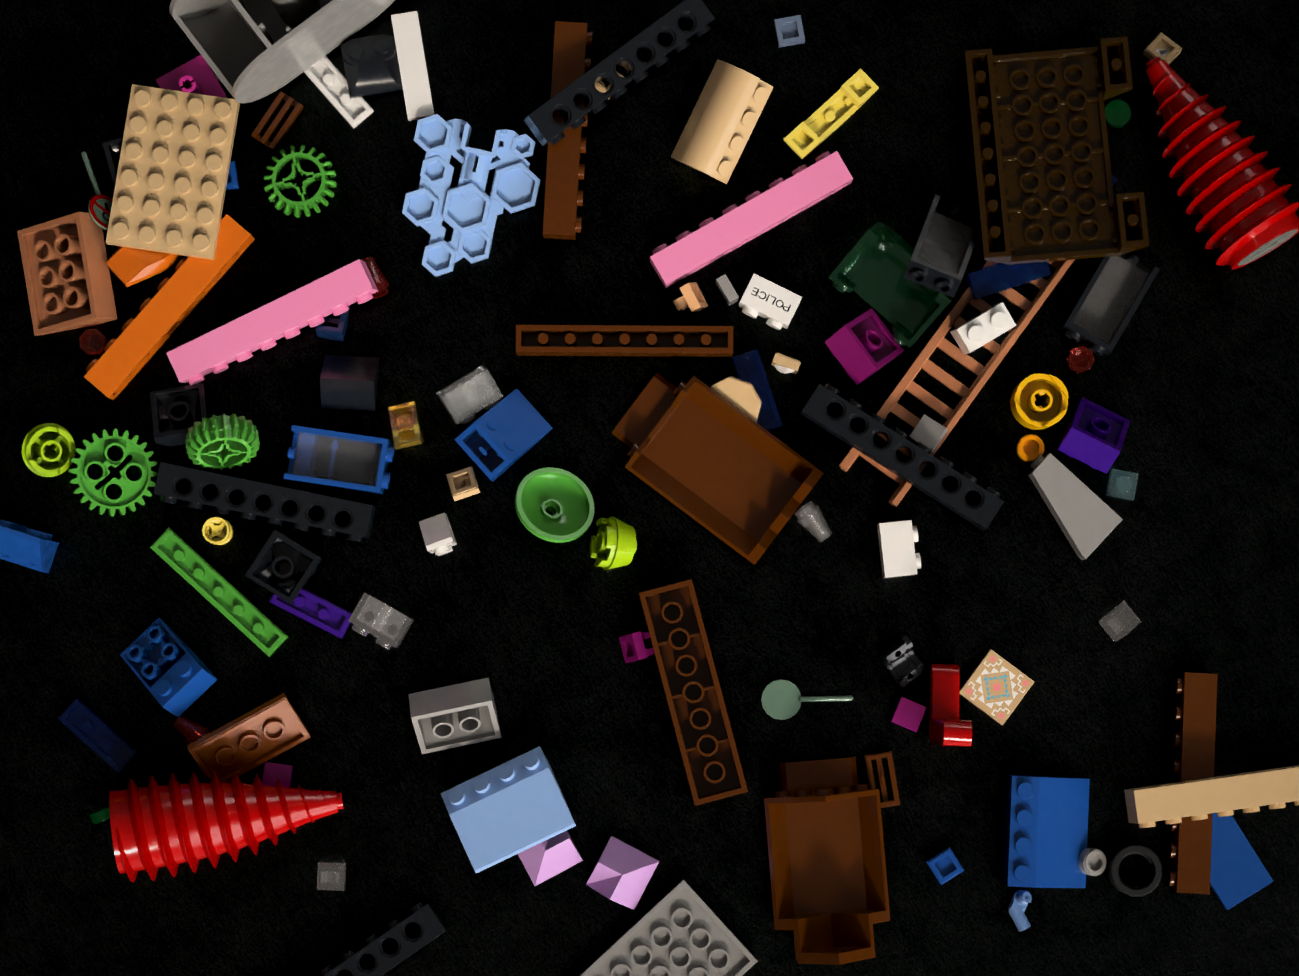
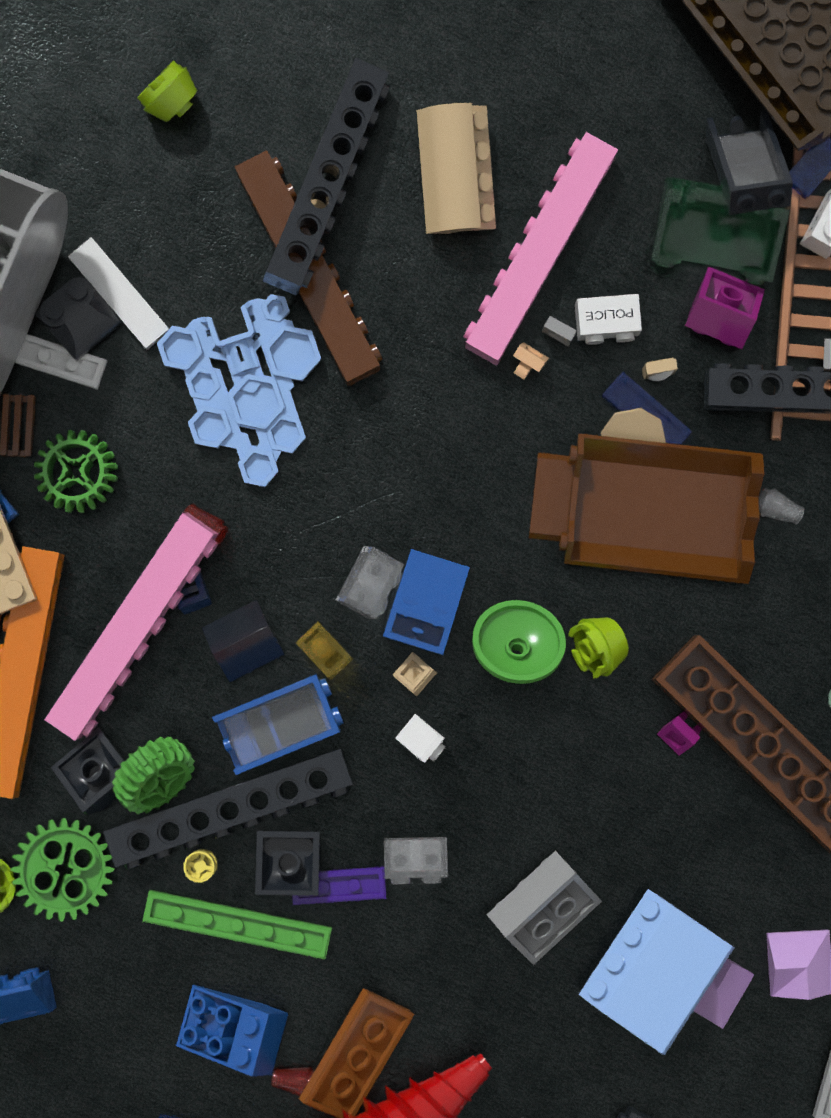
camera: 30 degrees left, 0 degrees up
magenta tile [262,762,293,787] -> none
reddish brown brick [516,325,733,357] -> none
sand blue tile [774,15,805,48] -> none
light yellow slope [784,68,879,159] -> none

